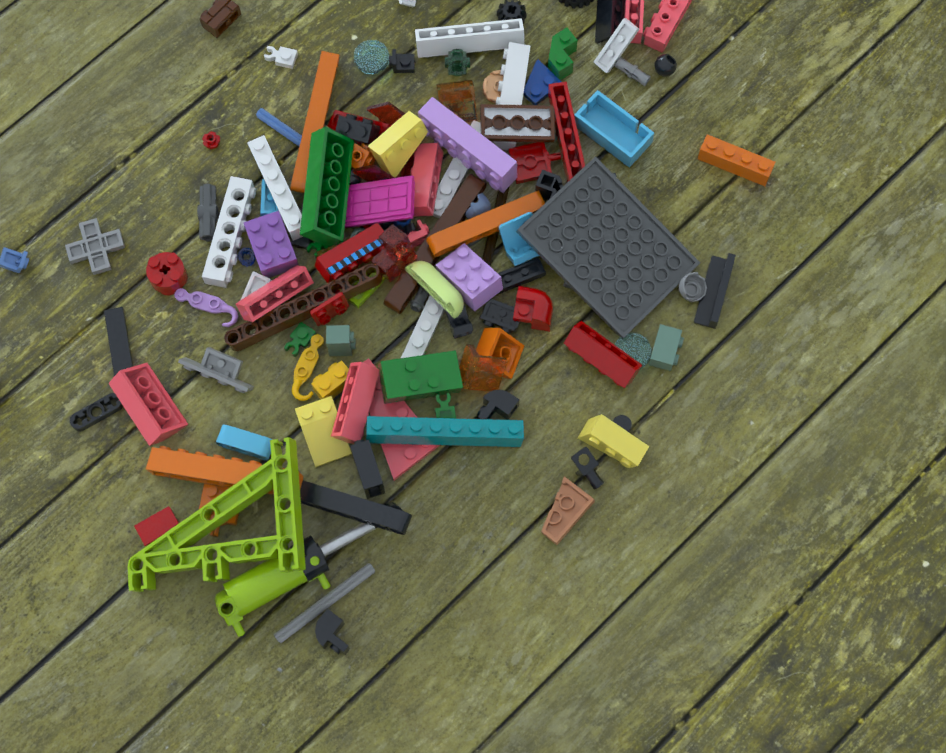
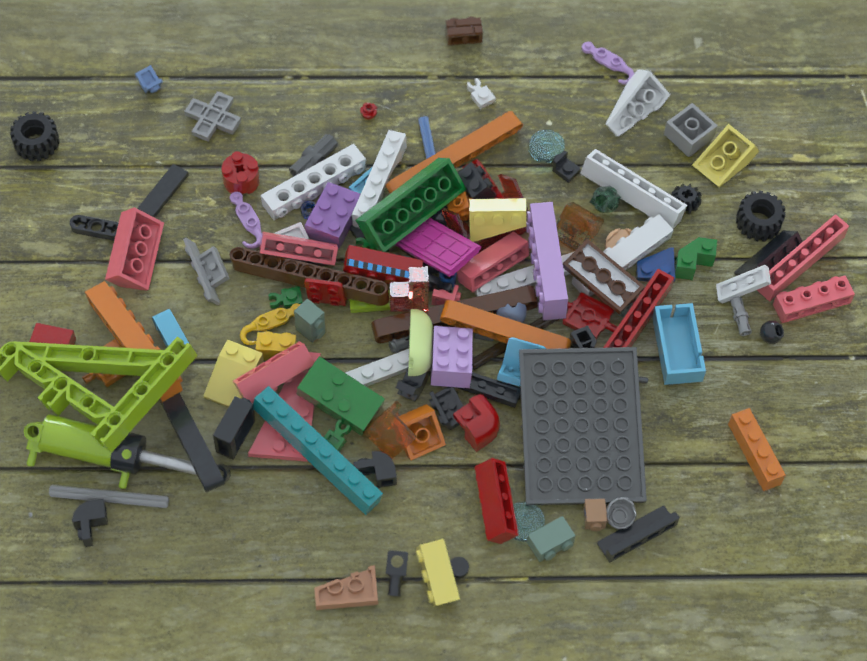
camera: 40 degrees right, 10 degrees down
none -> medium nougat brick [583,499,607,531]

